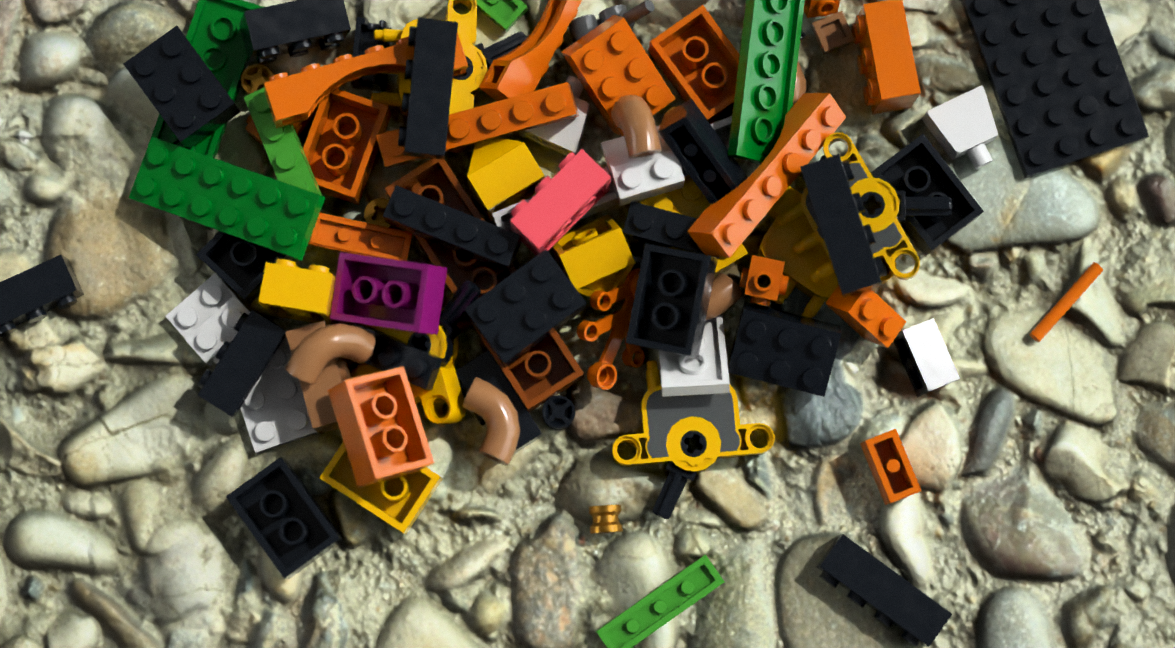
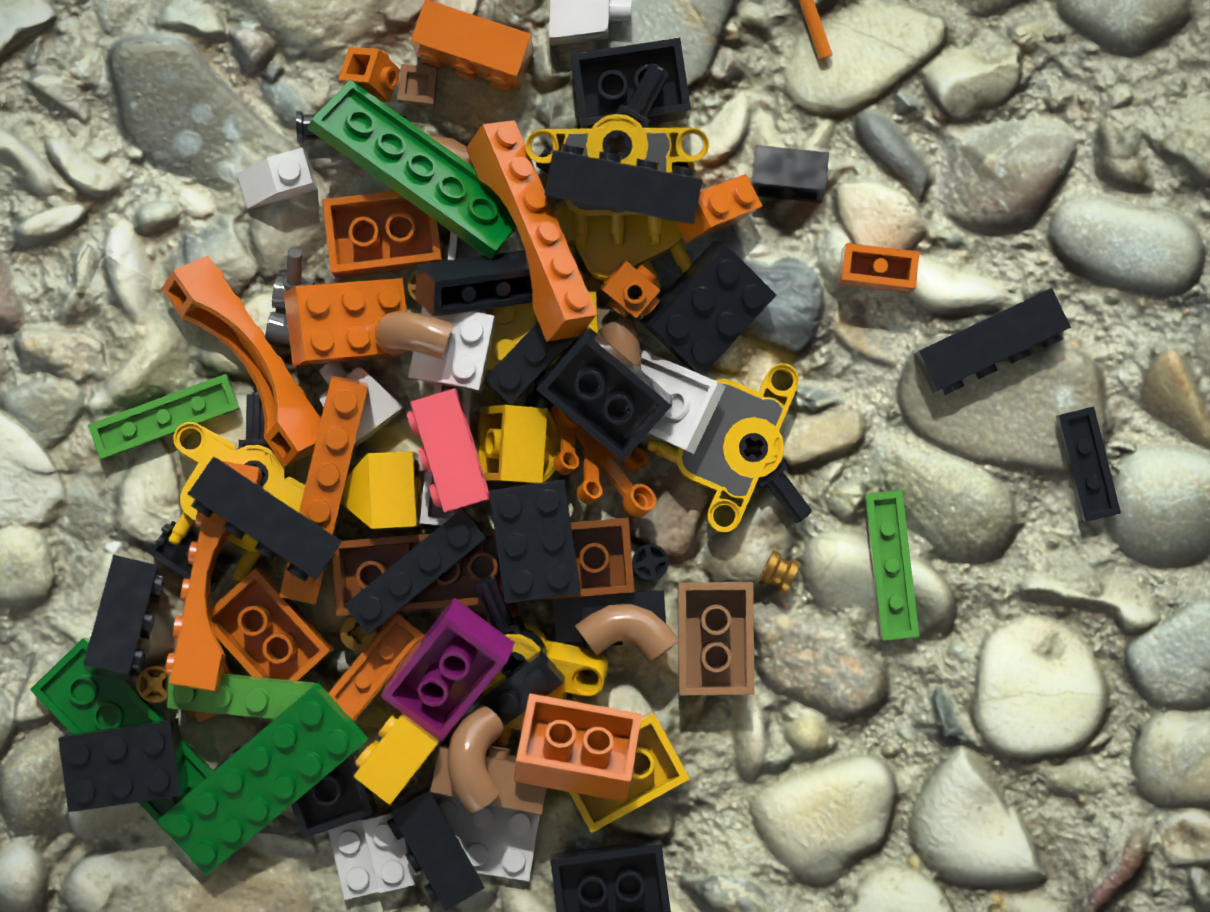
camera: 55 degrees left, 5 degrees up
none -> medium nougat brick [677,582,754,695]

